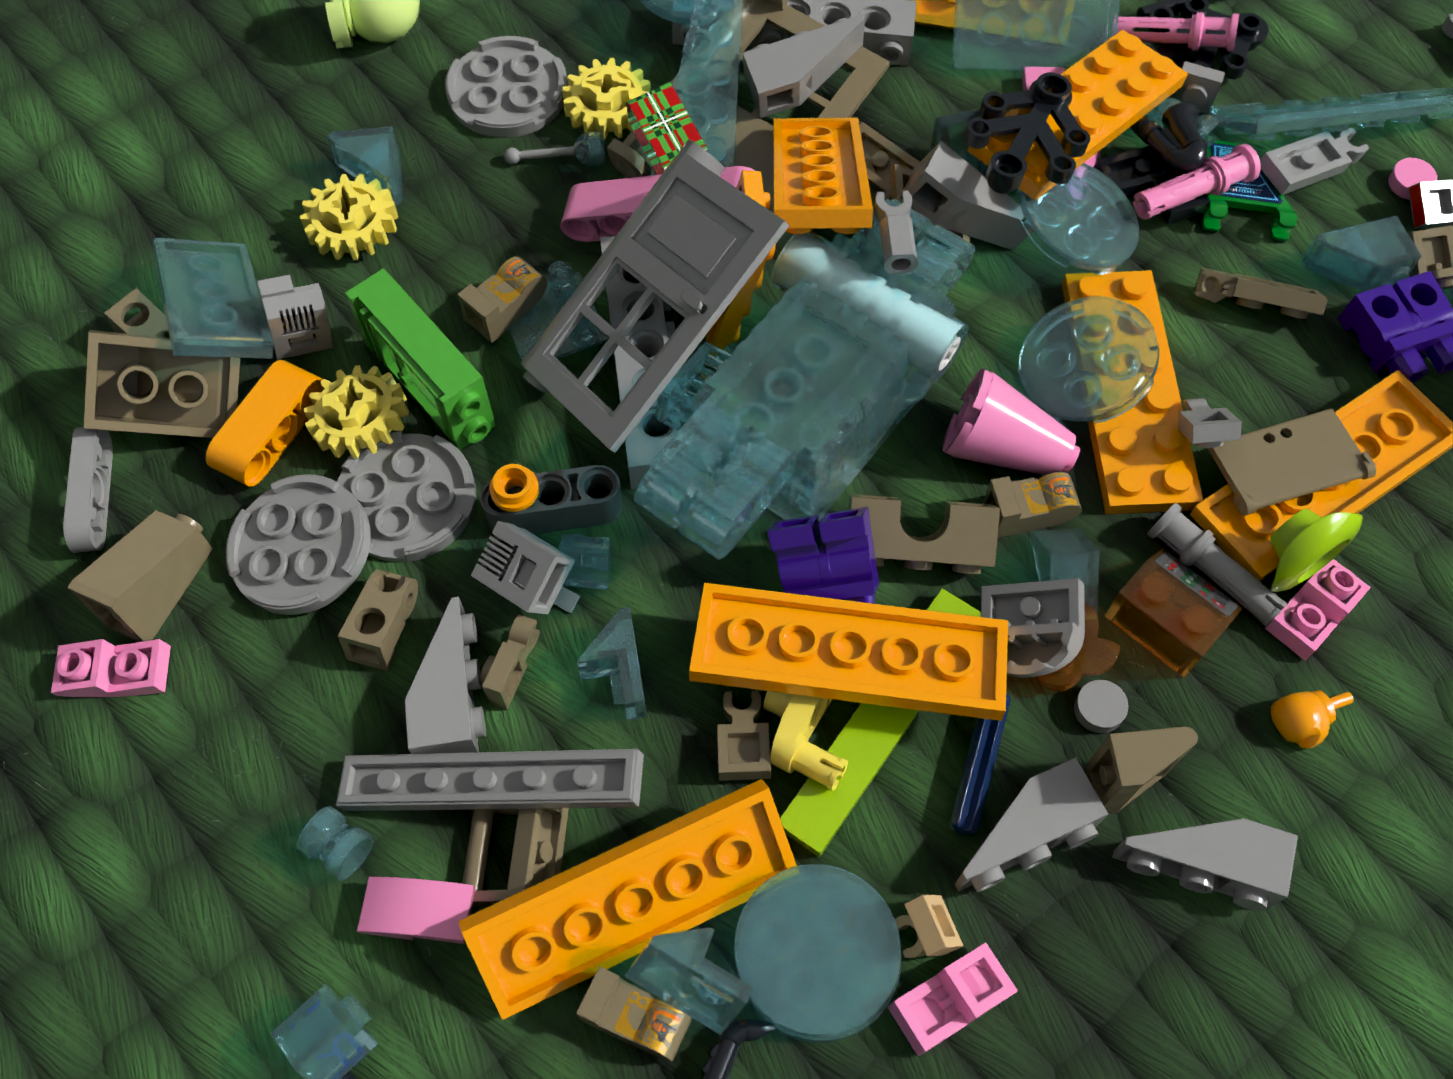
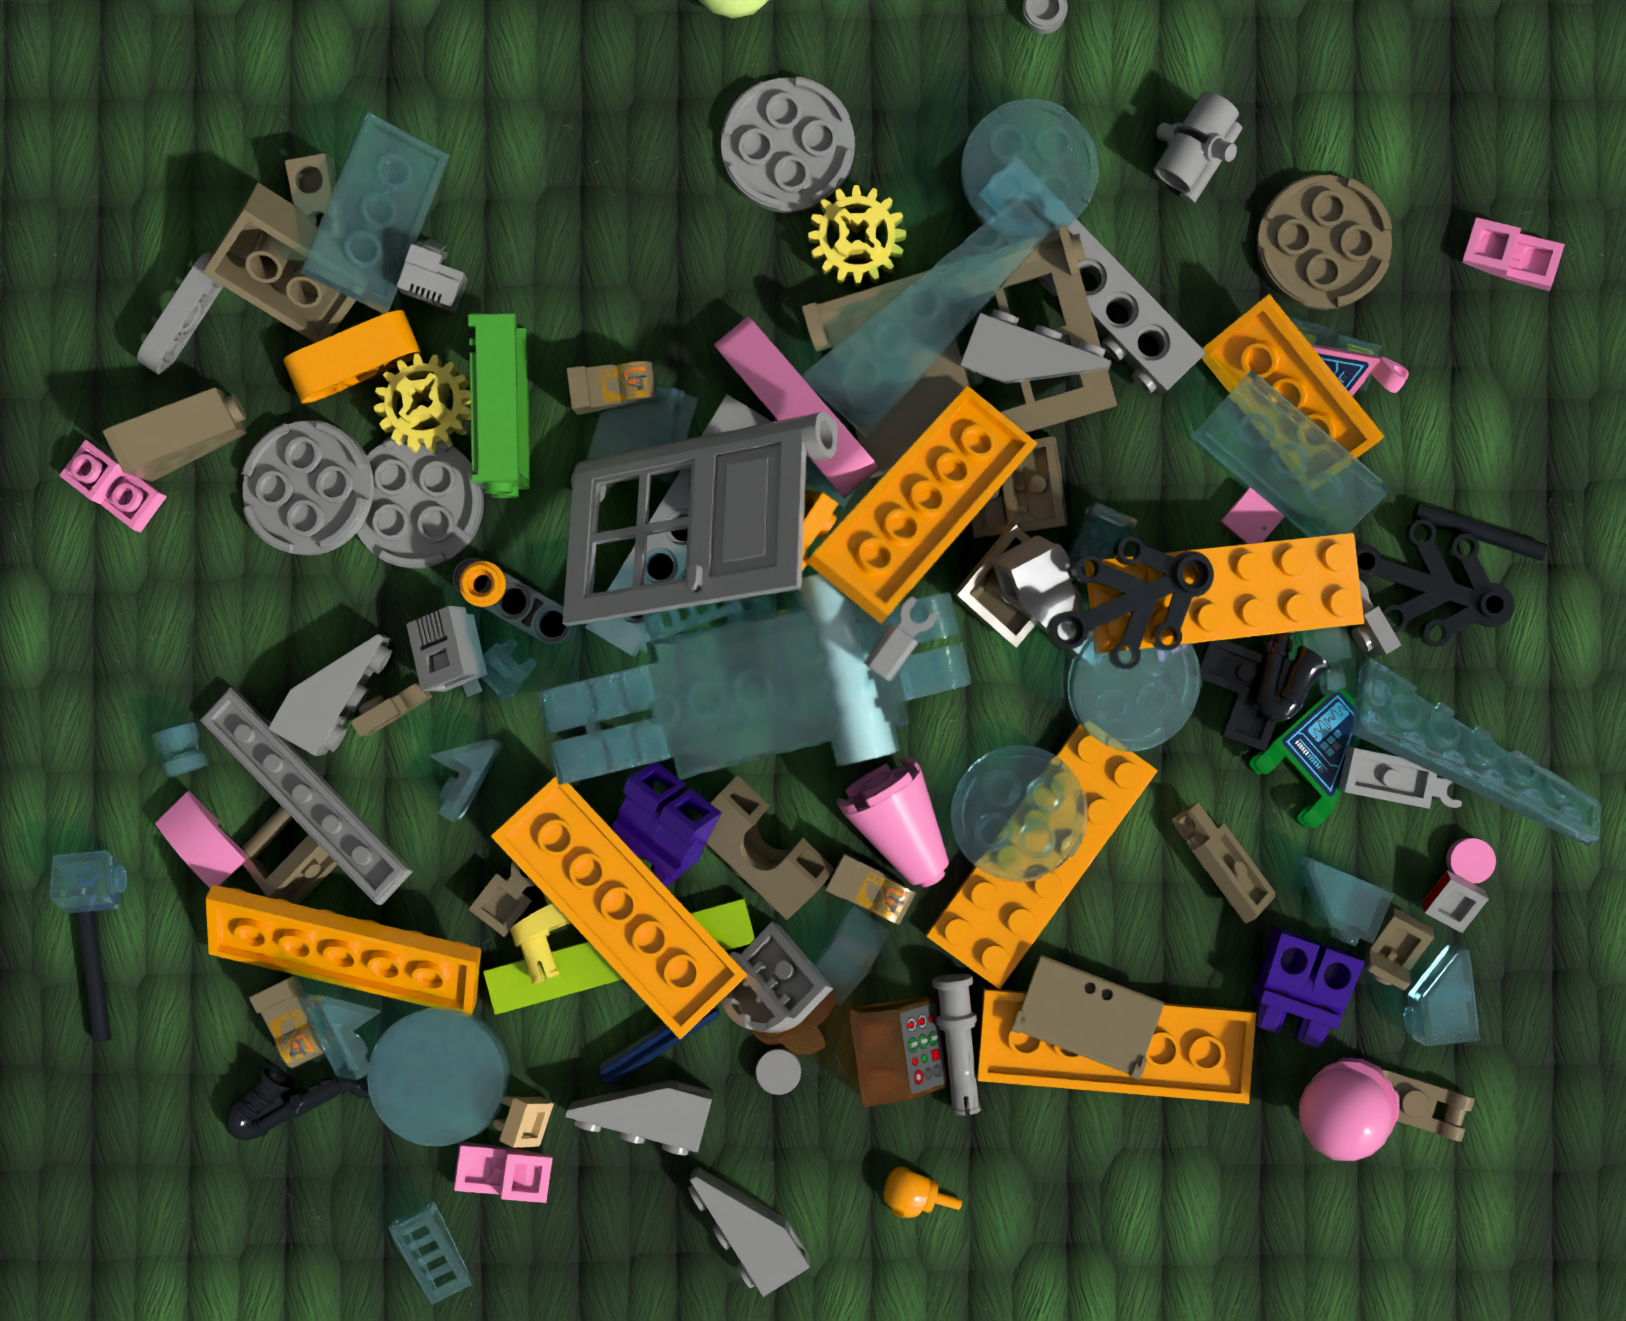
camera: 40 degrees right, 25 degrees up
light yellow gear [300,174,398,260] -> none
clear light blue slope [327,126,403,206] -> none
dark tan leg [338,569,418,671] -> none
hinge [504,131,605,166] -> none
piece [626,82,709,175] -> none
dark tan tile [1085,727,1198,815] -> none
bright pink pin [1110,12,1239,52] -> none
bright pink pin [1133,144,1261,220] -> none
light grey plate [1178,398,1242,448] -> none
bright pink slope [1265,559,1371,661] -> none
lime hat [1270,508,1363,592] -> none

